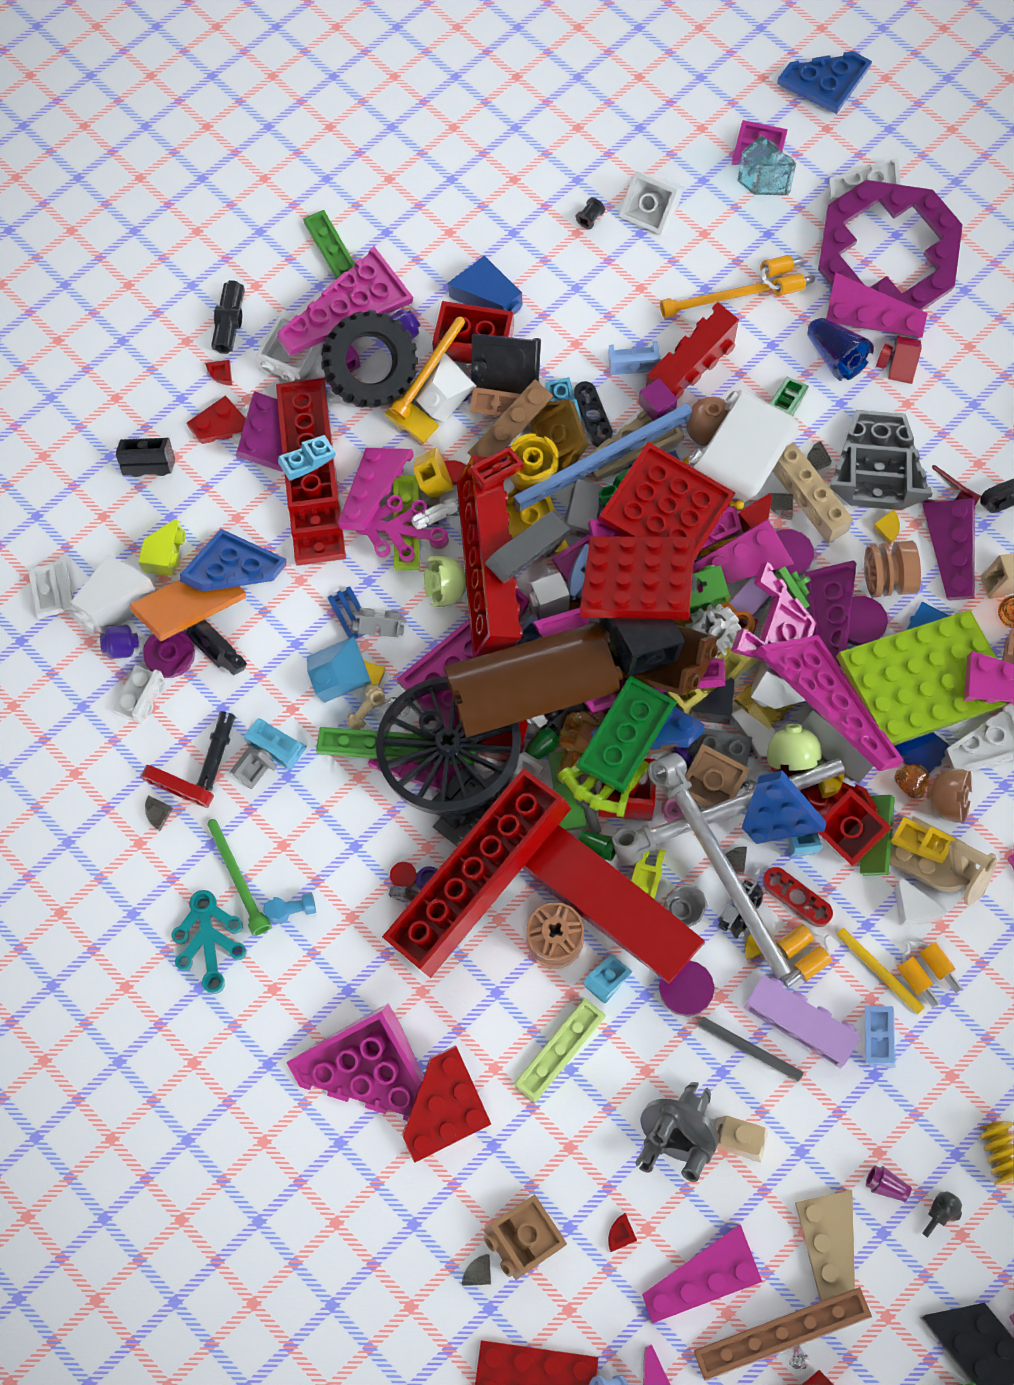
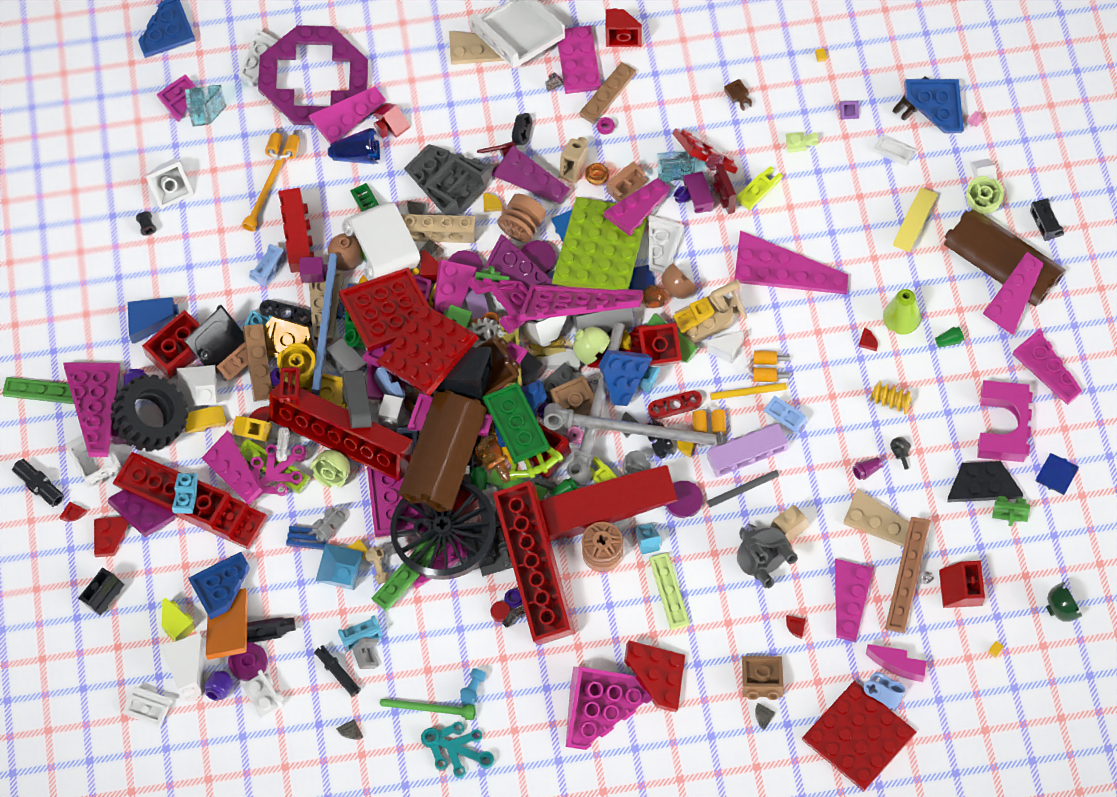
camera: 55 degrees left, 5 degrees down
red beam [140,765,214,808] -> none
light orange piece [389,317,465,420] -> none

